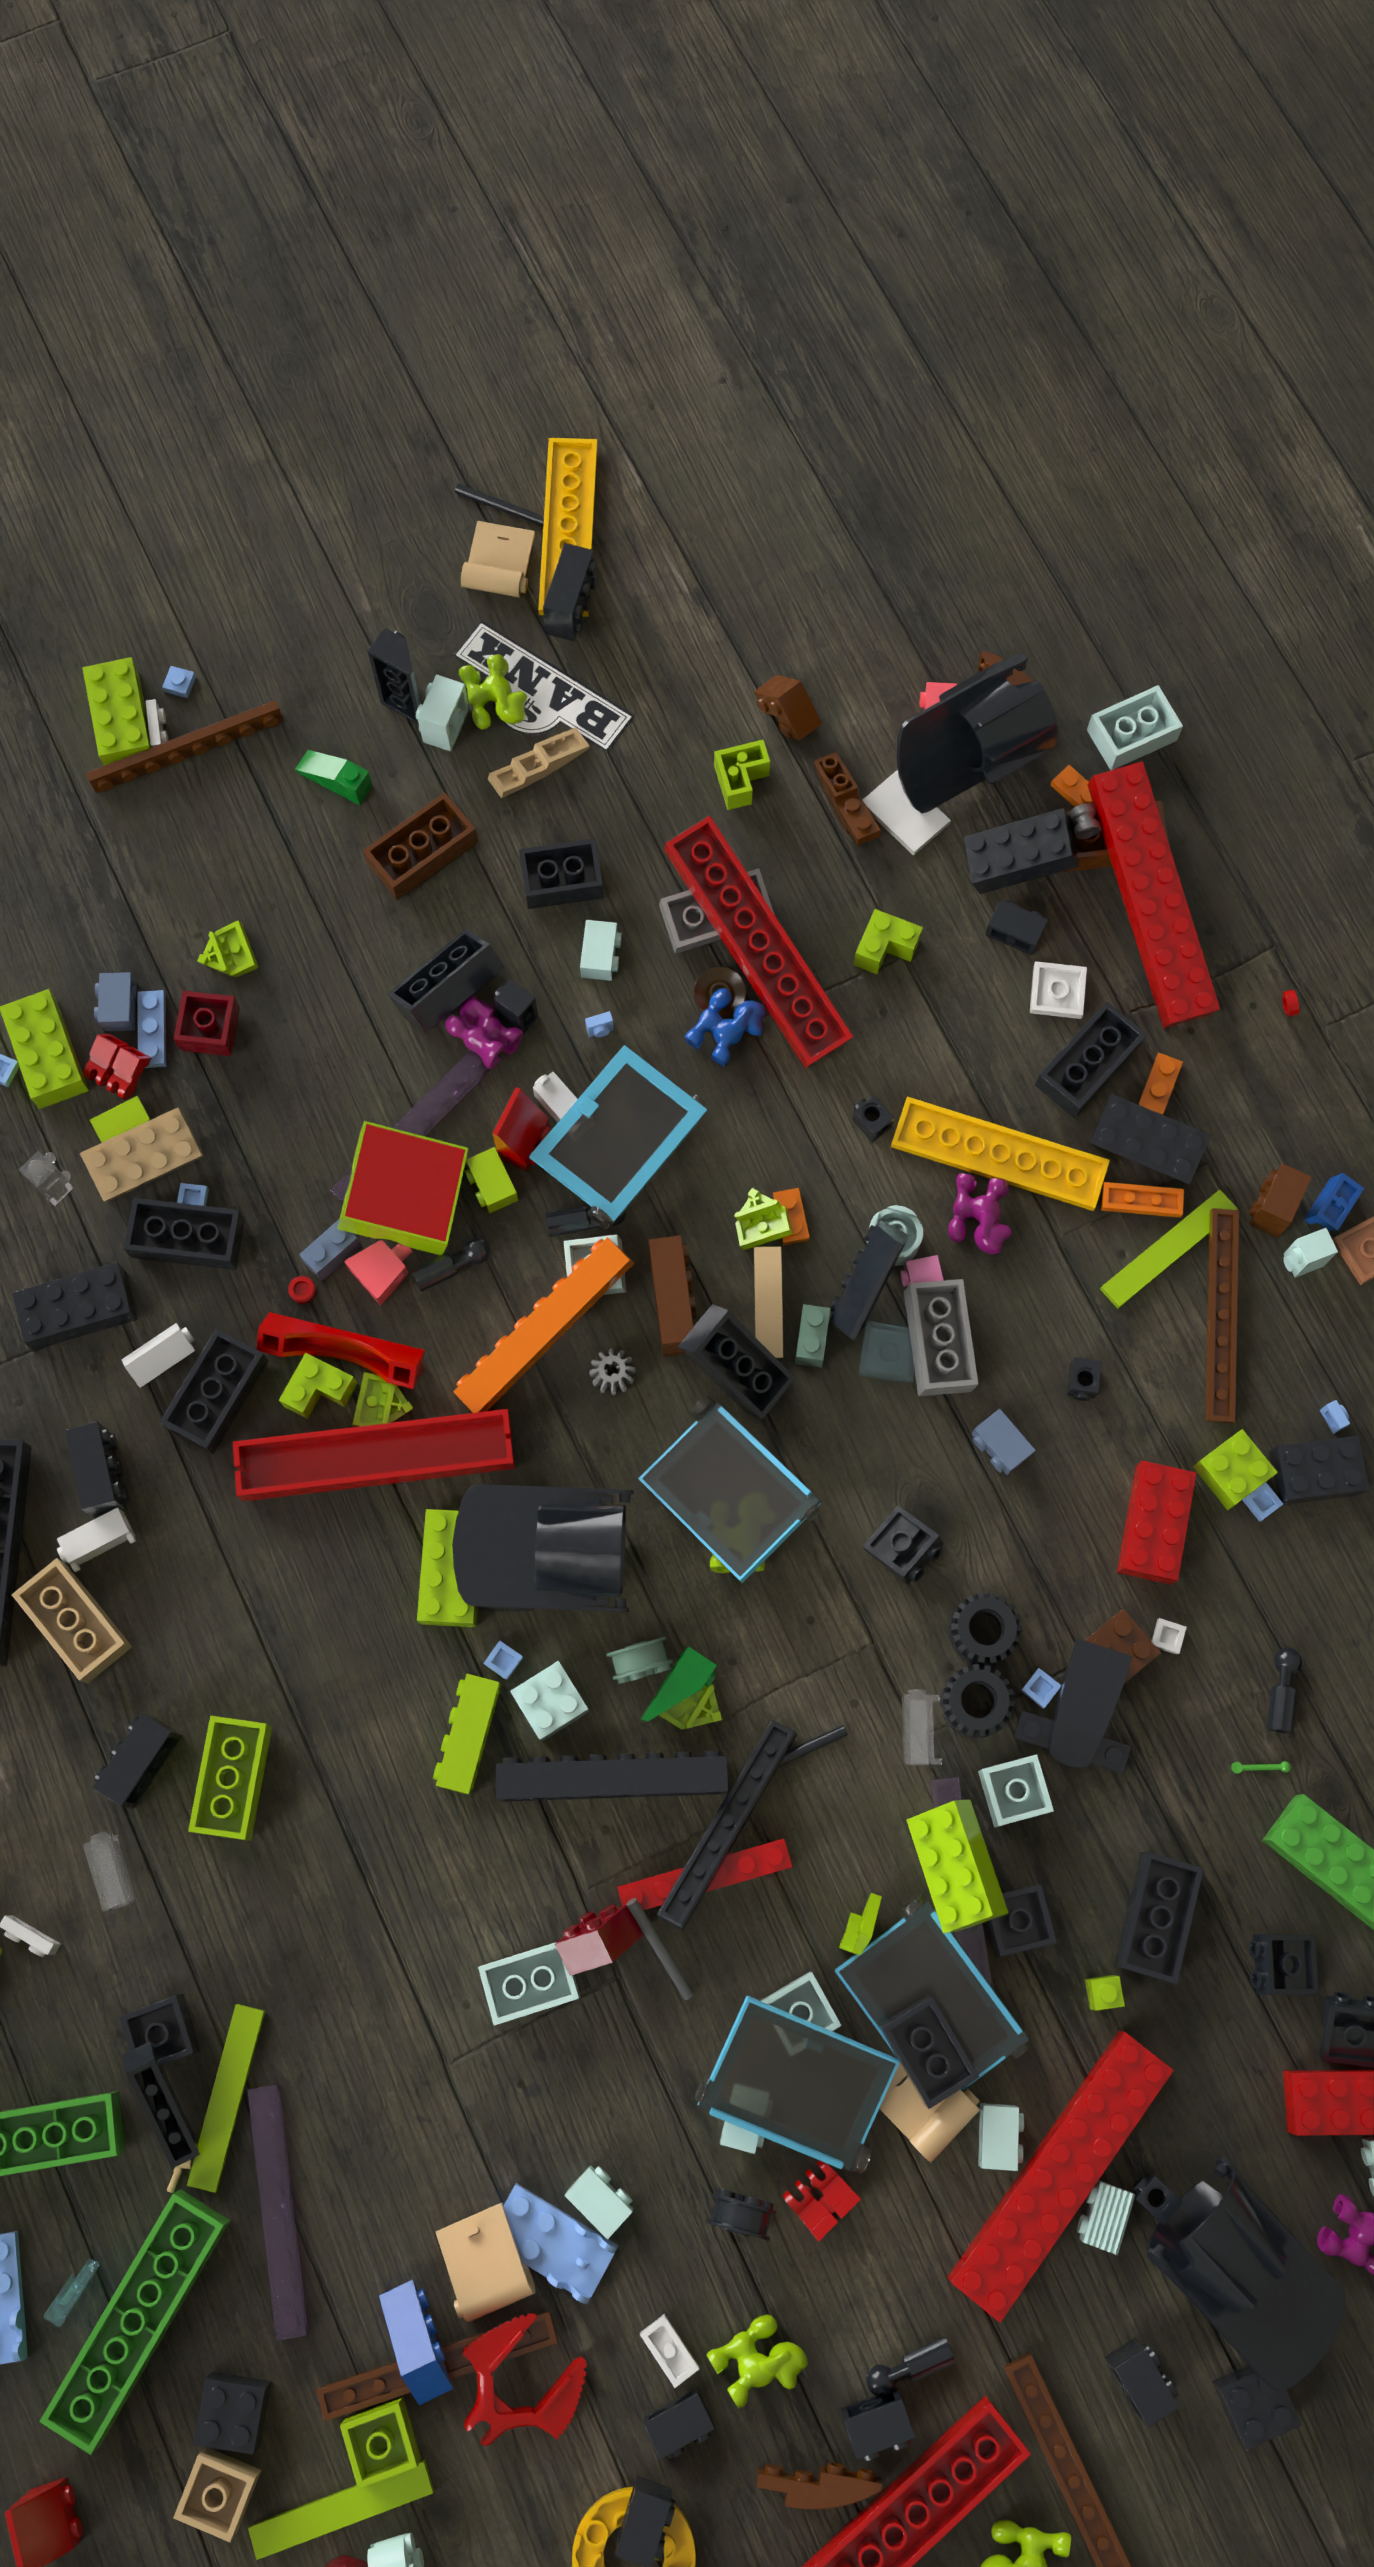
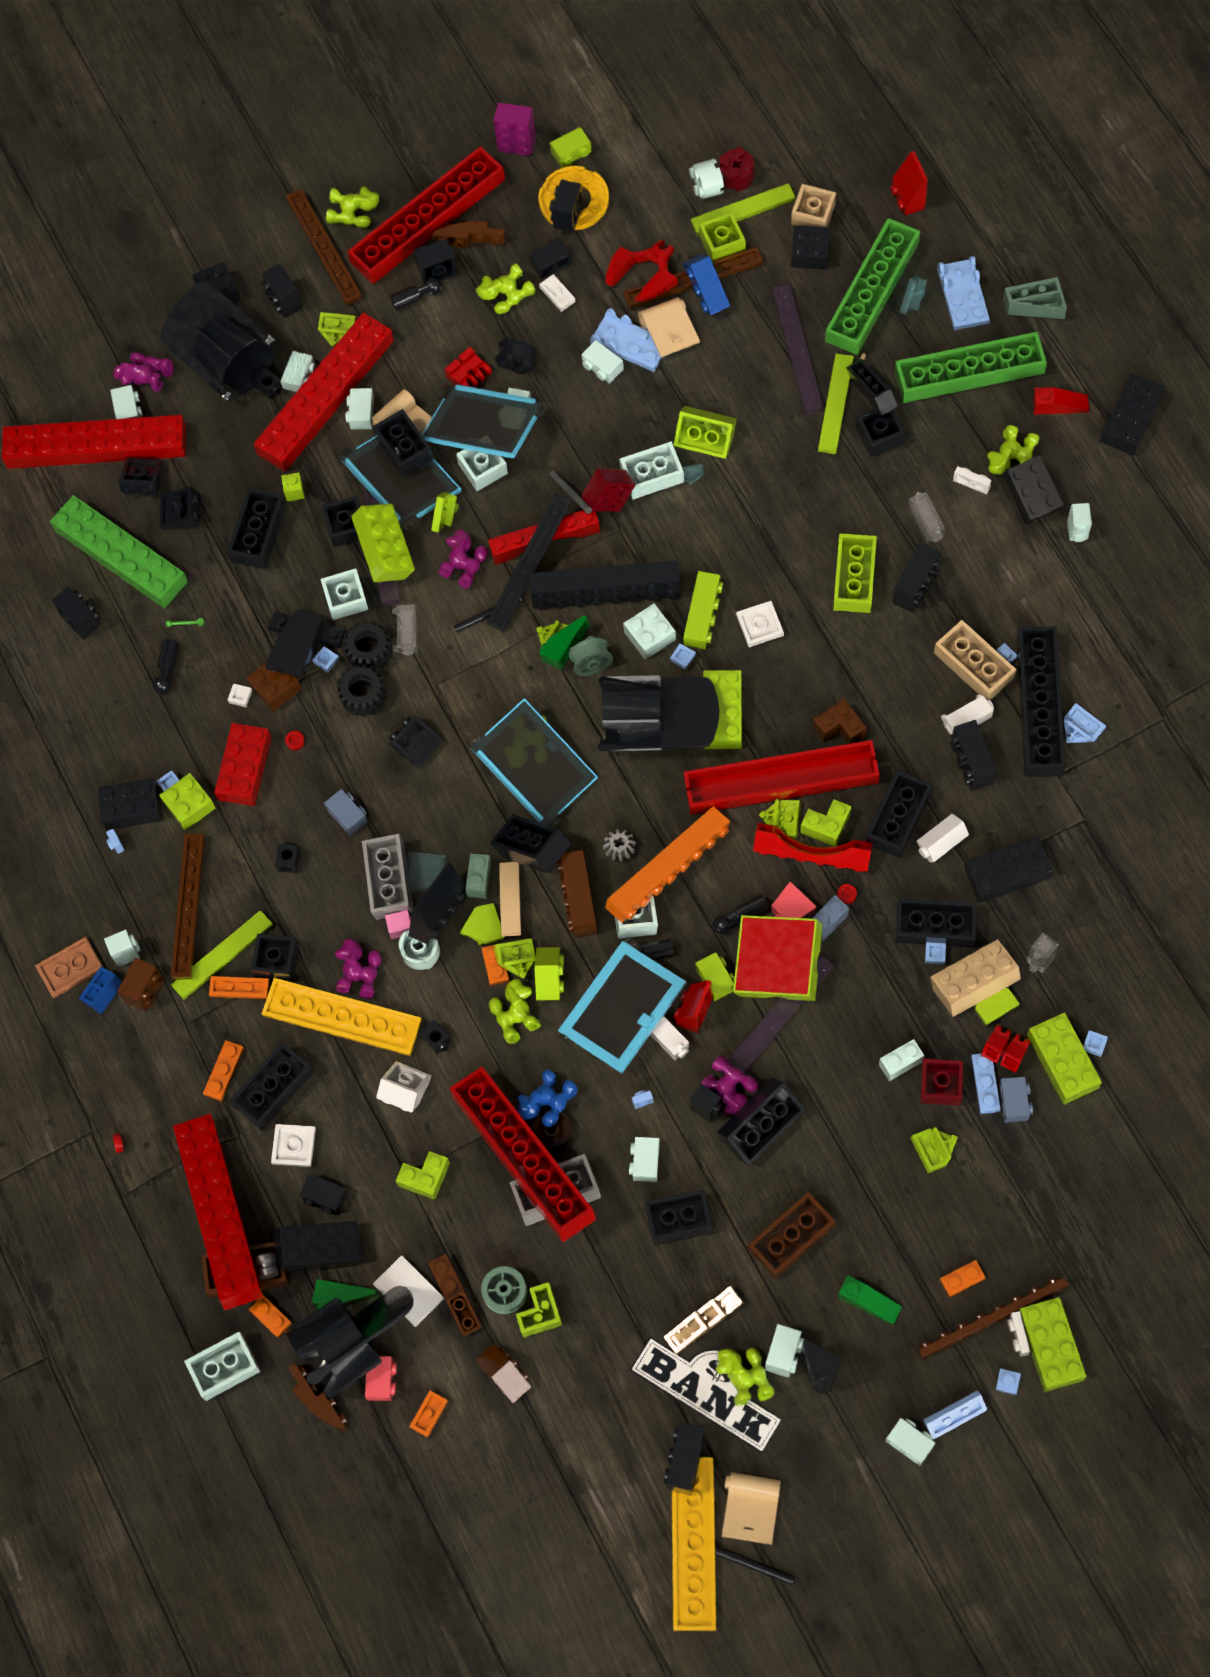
camera: 175 degrees left, 5 degrees down
black brick [1089,1094,1211,1184] -> none
none -> black brick [251,933,299,981]
none -> red tile [285,731,305,750]
none -> green slope [311,1279,378,1310]
none -> lime slope [318,312,356,347]
none -> white slope [376,1061,432,1113]
none -> orange plate [409,1391,448,1438]
none -> magenta animal [438,529,488,589]
none -> lime slope [460,903,505,946]
none -> sand green wheel [481,1266,527,1314]
none -> lime animal [489,979,541,1044]
none -> lime brick [534,947,564,1000]
none -> lime slope [673,406,737,459]
none -> clear light blue slope [682,464,704,485]
none -> white plate [736,601,784,647]
none -> reddish brown brick [813,699,867,744]
none -> light aqua brick [879,1039,924,1081]
none -> light aqua brick [886,1418,935,1466]
none -> light blue plate [924,1390,987,1439]
none -> orange plate [940,1260,986,1298]
none -> light blue plate [996,643,1018,664]

